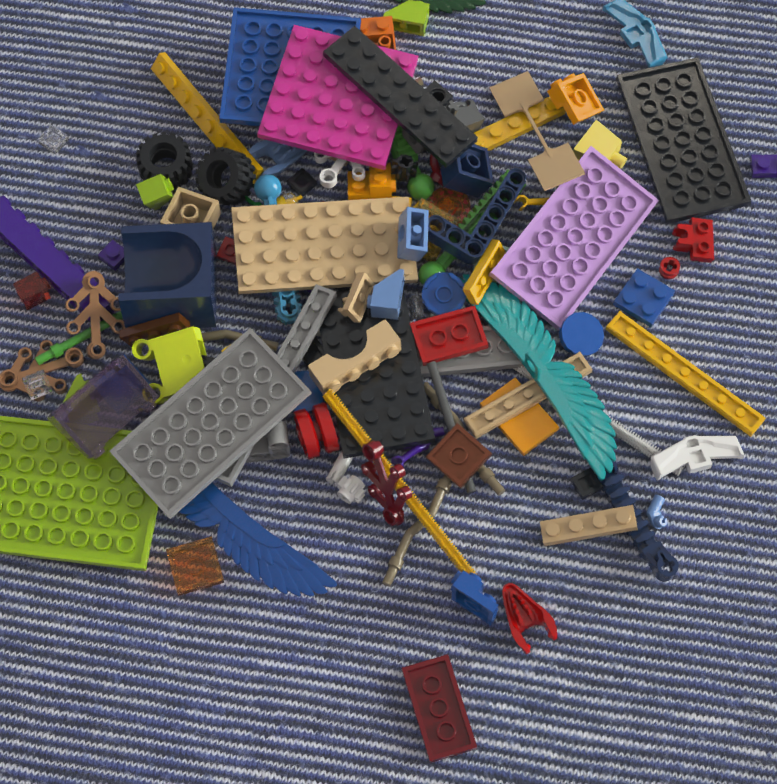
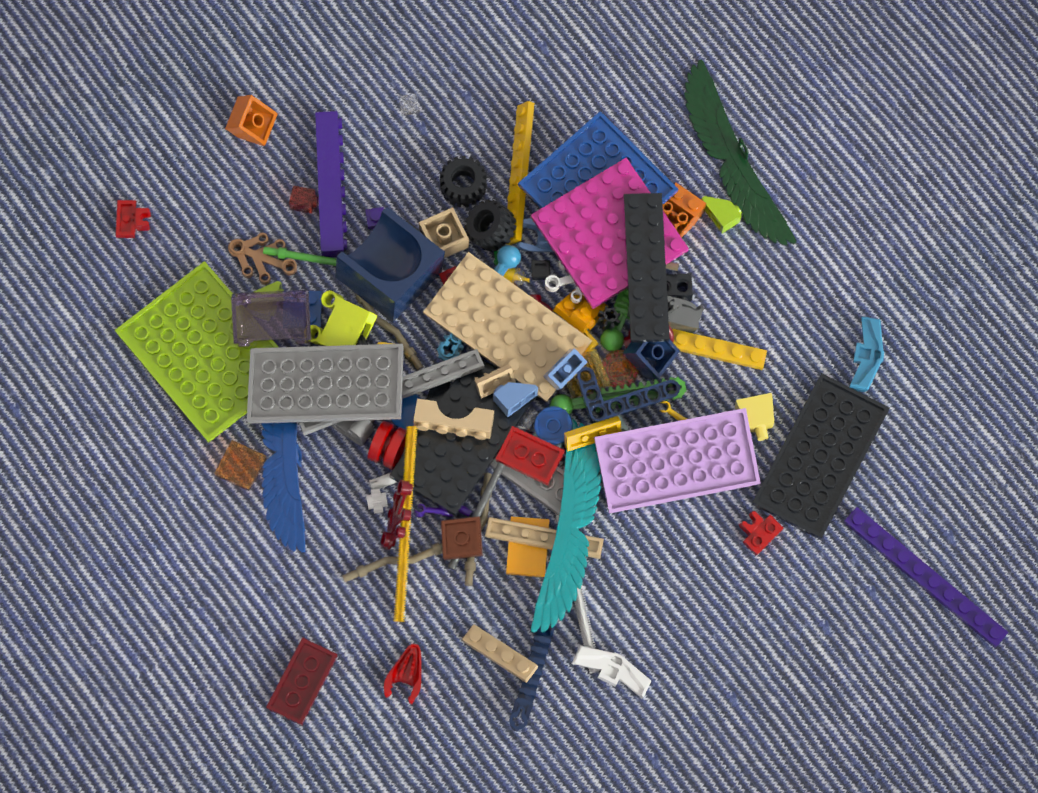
camera: 40 degrees right, 5 degrees up
clear tile [22,370,53,400] -> none
medium nougat plant [65,271,125,360] -> none
reddish brown plate [119,312,190,347] -> none
lime slope [136,174,174,210] -> none
blue plate [450,570,498,626] -> none
tan hinge [489,71,585,192] -> none
light orange plate [547,73,604,125] -> none
blue tile [559,312,604,357] -> none
black plate [570,468,603,500] -> none
yellow tile [605,311,766,437] -> none
blue plate [613,268,675,327] -> none
medium blue arm [646,495,667,529] -> none
red bush [659,257,680,279] -> none

